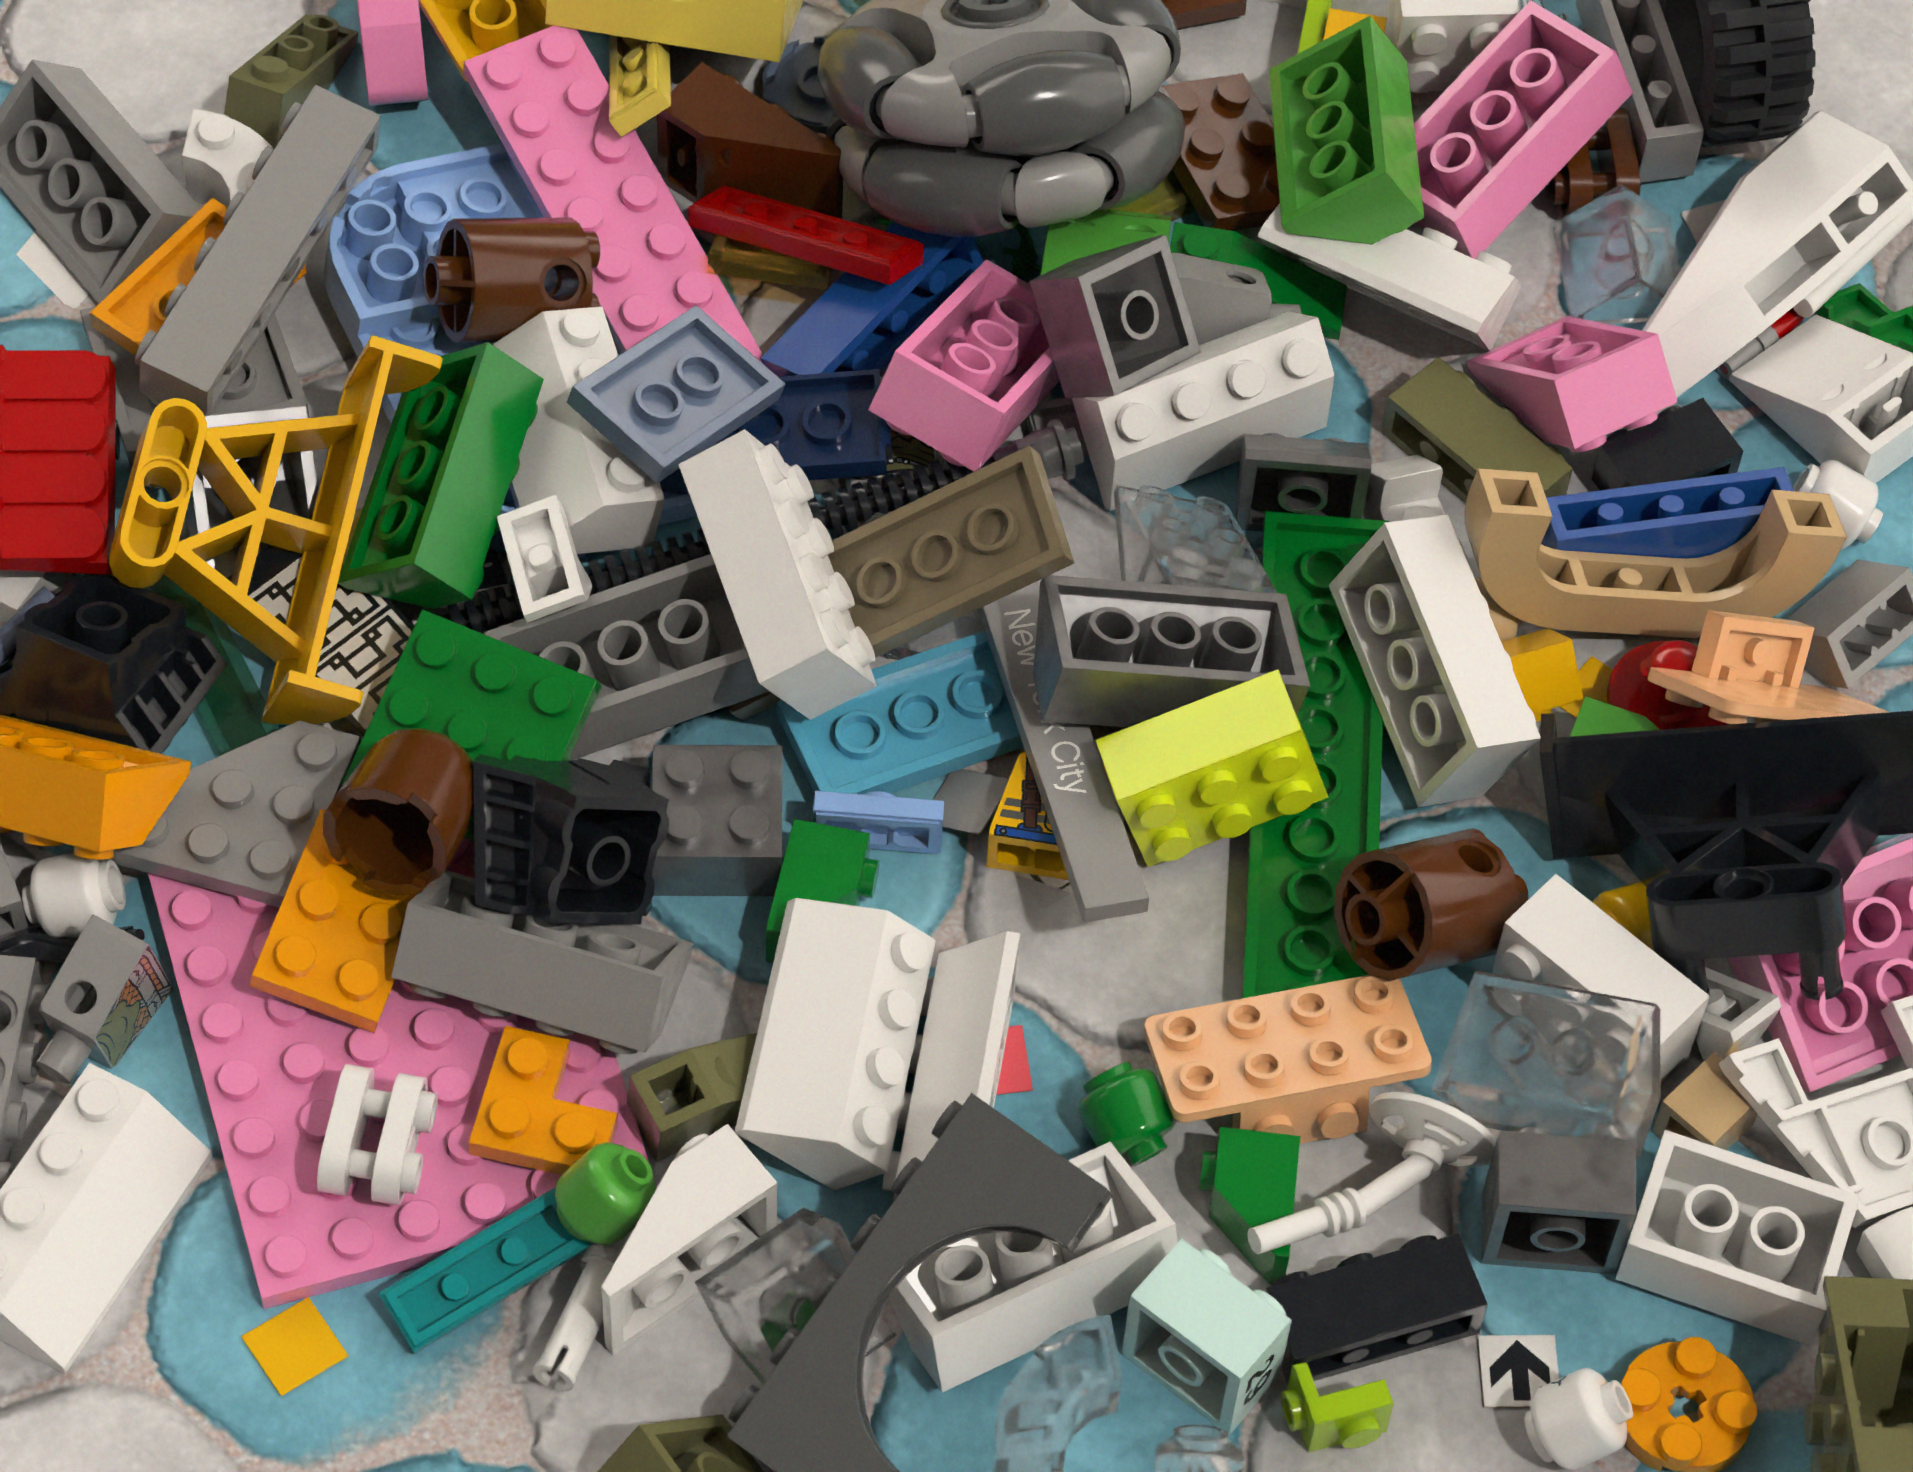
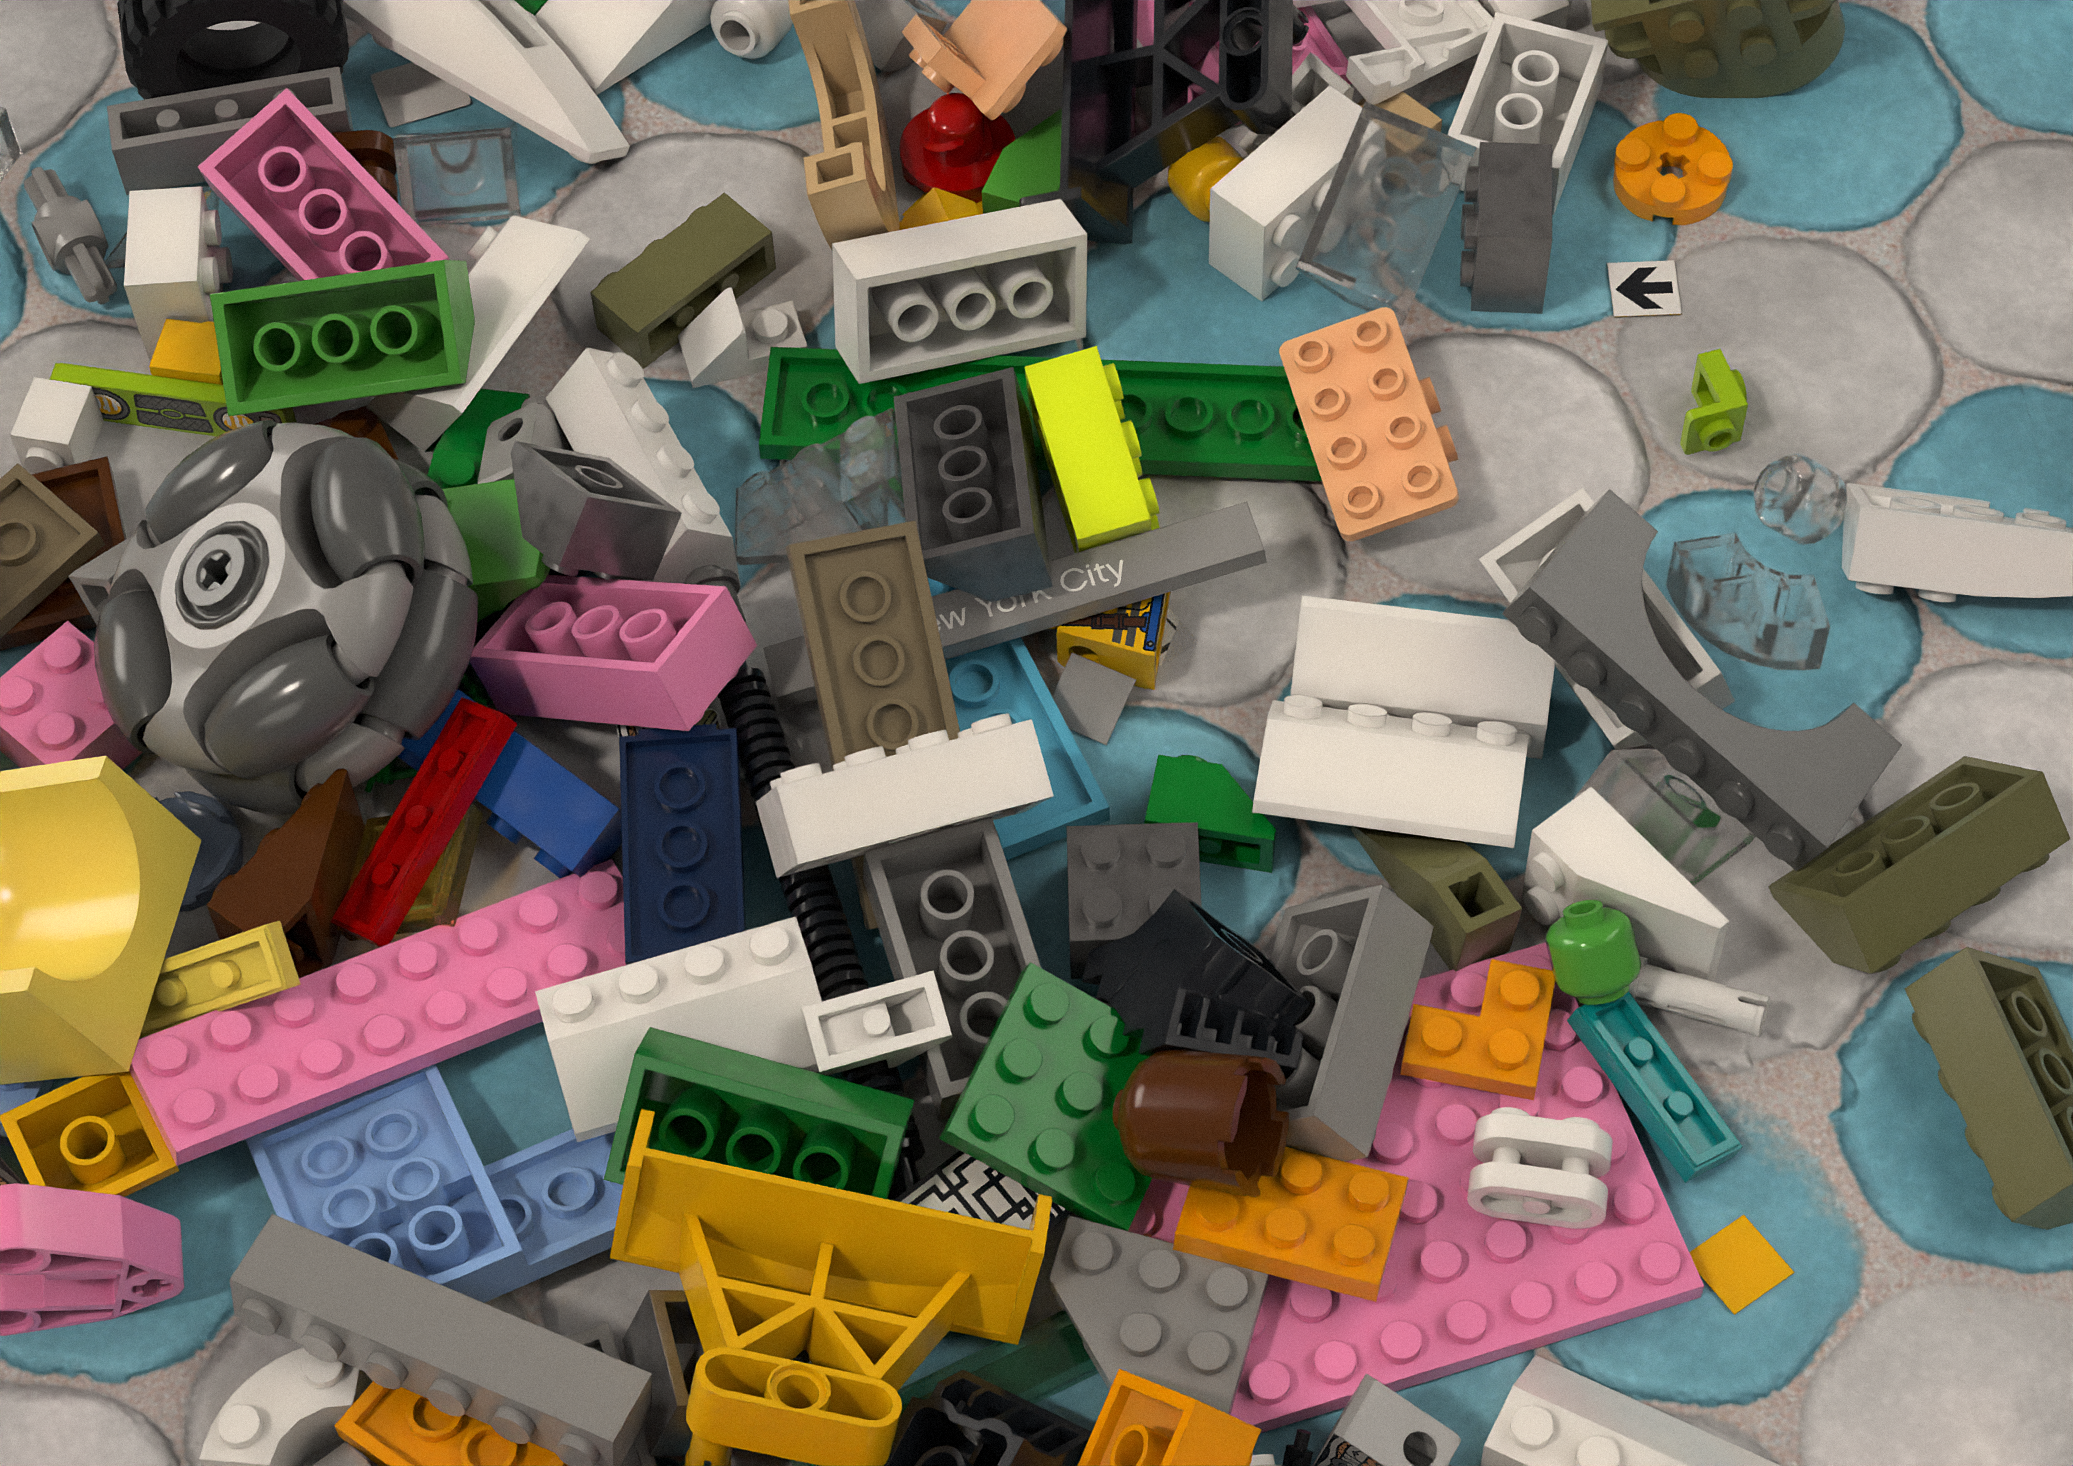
camera: 85 degrees left, 0 degrees up
olive slope [224,14,359,149] -> none
reddish brown cylinder [423,217,600,343] -> none
sand blue plate [566,305,786,484] -> none
light blue plate [813,791,944,854] -> none
green head [1078,1062,1176,1166] -> none
light aqua brick [1121,1238,1292,1436] -> none
green slope [1198,1126,1300,1285] -> none
flat silver slope [1235,433,1372,532] -> none
white dish [1247,1092,1496,1254] -> none
black brick [1266,1234,1488,1386] -> none
reddish brown cylinder [1334,828,1529,981] -> none
bright pink slope [1467,316,1678,452] -> none
white head [1524,1368,1633,1470] -> none
blue brick [1541,467,1794,558] -> none
black brick [1592,398,1744,490] -> none

